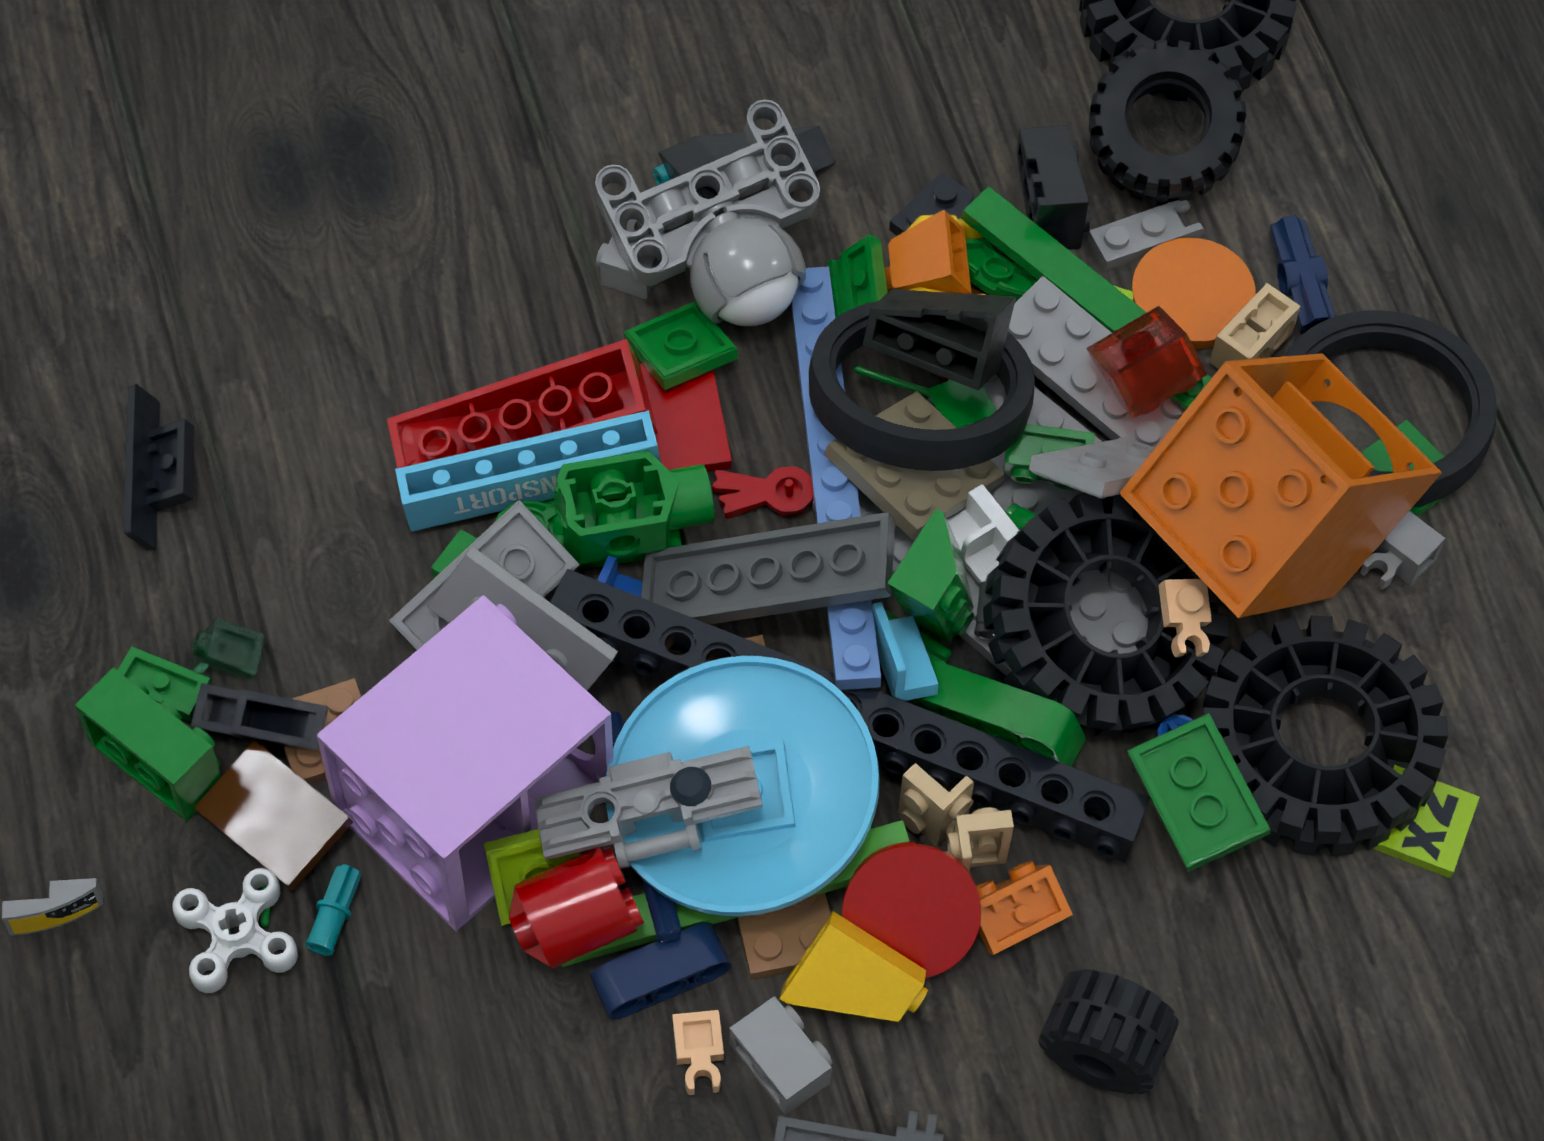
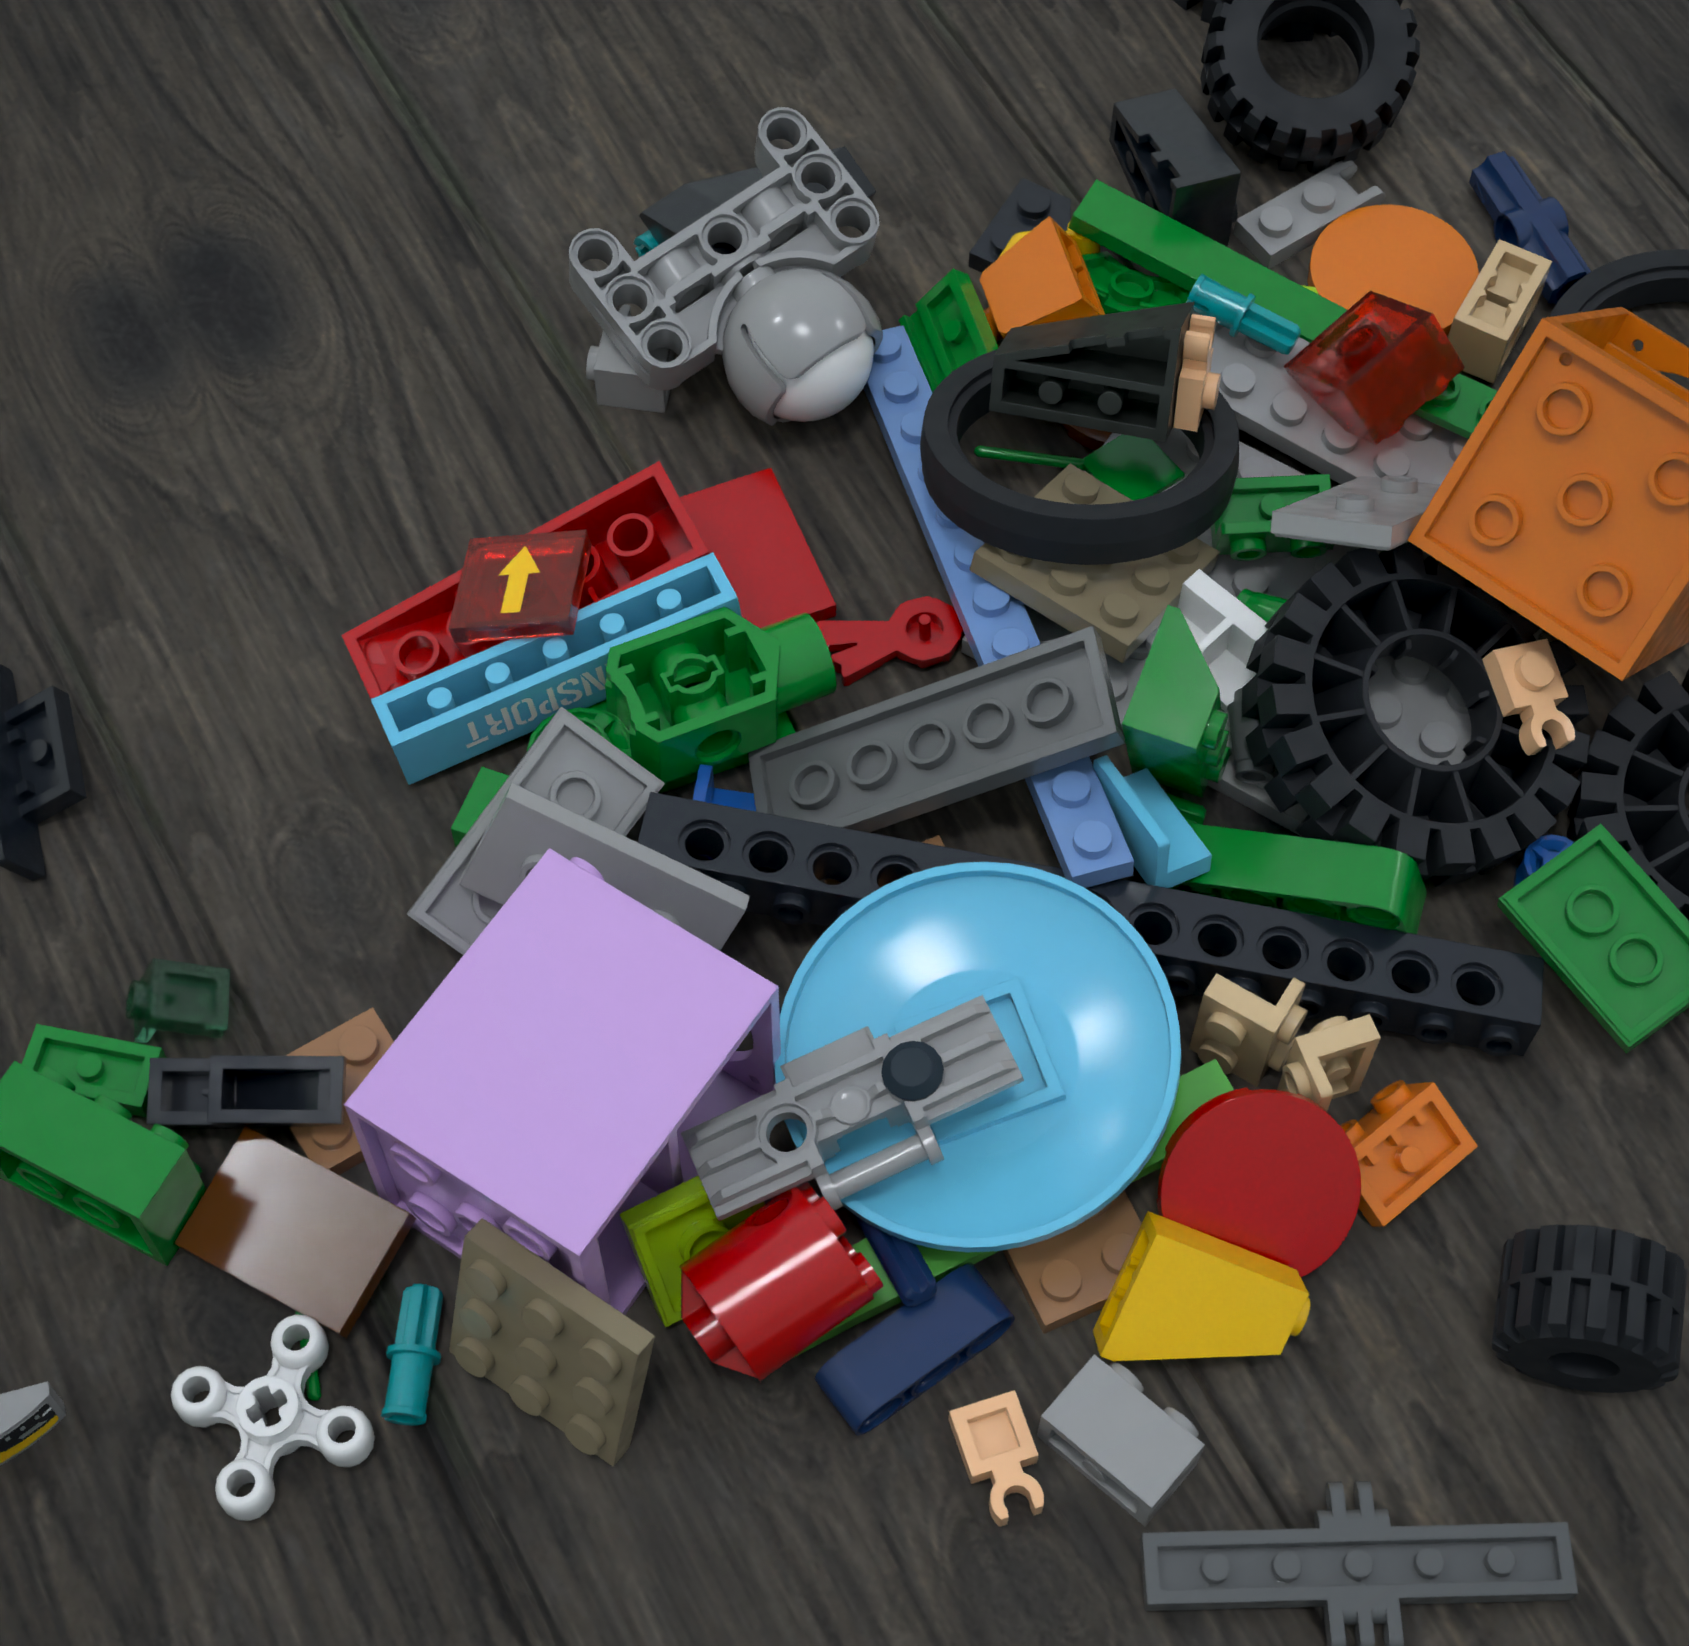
camera: 10 degrees left, 0 degrees up
green tile [624,301,738,391] -> none
none -> clear red tile [448,530,592,643]
none -> dark tan plate [449,1218,655,1467]
none -> light nougat plate [1173,314,1221,432]
none -> teal axle [1186,274,1301,355]

